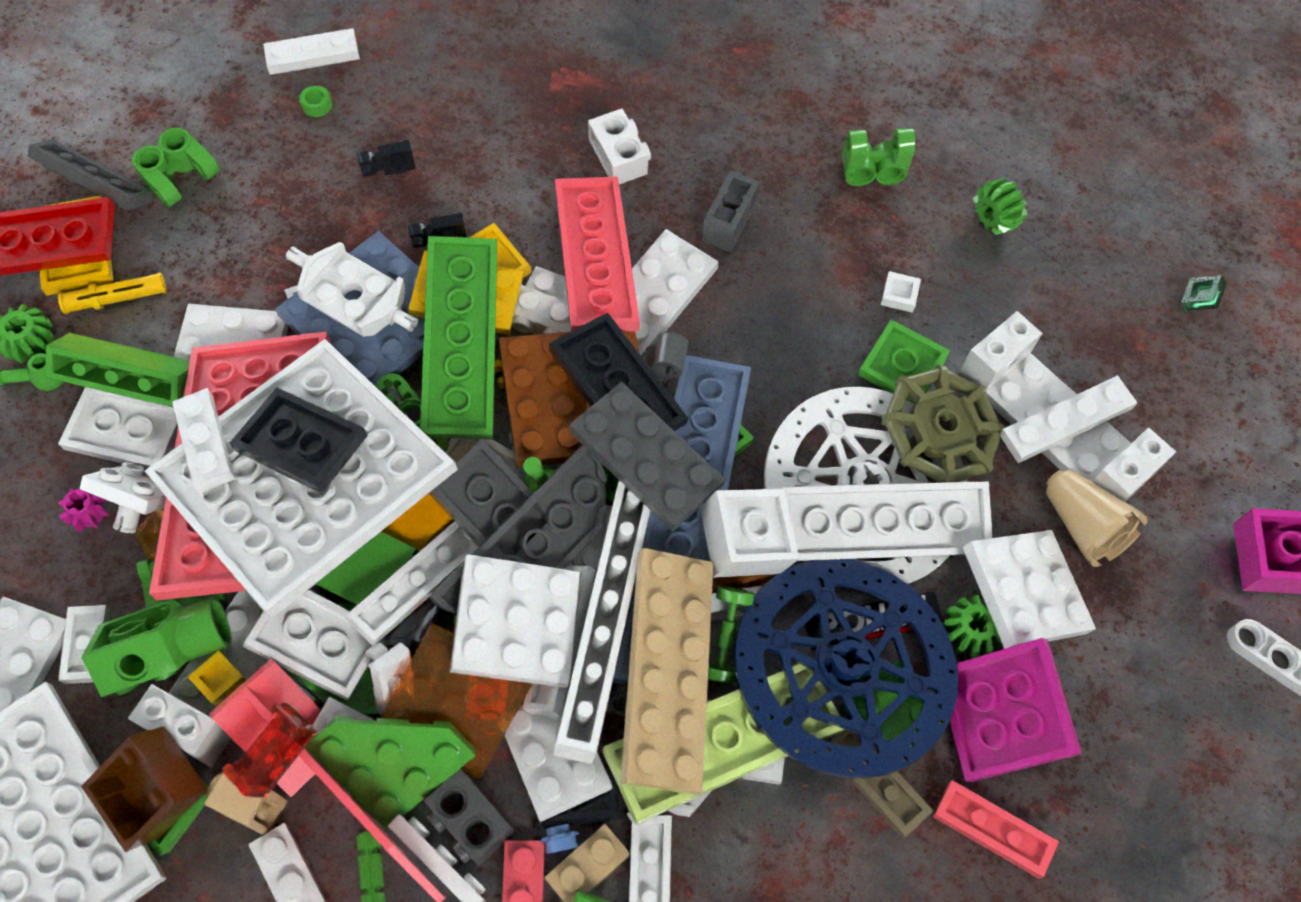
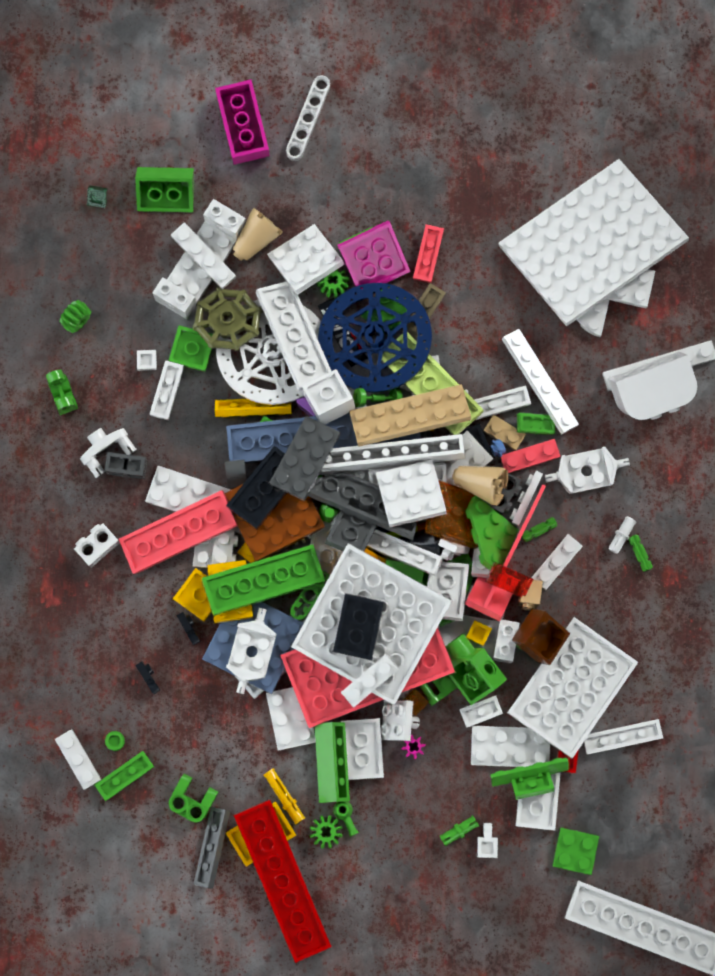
camera: 105 degrees left, 15 degrees up
none -> white connector [80,428,137,478]
none -> bright green plate [95,751,154,801]
none -> bright green slope [135,167,194,212]
none -> white plate [150,360,184,421]
none -> yellow plate [215,397,292,418]
none -> tan cone [452,466,508,506]

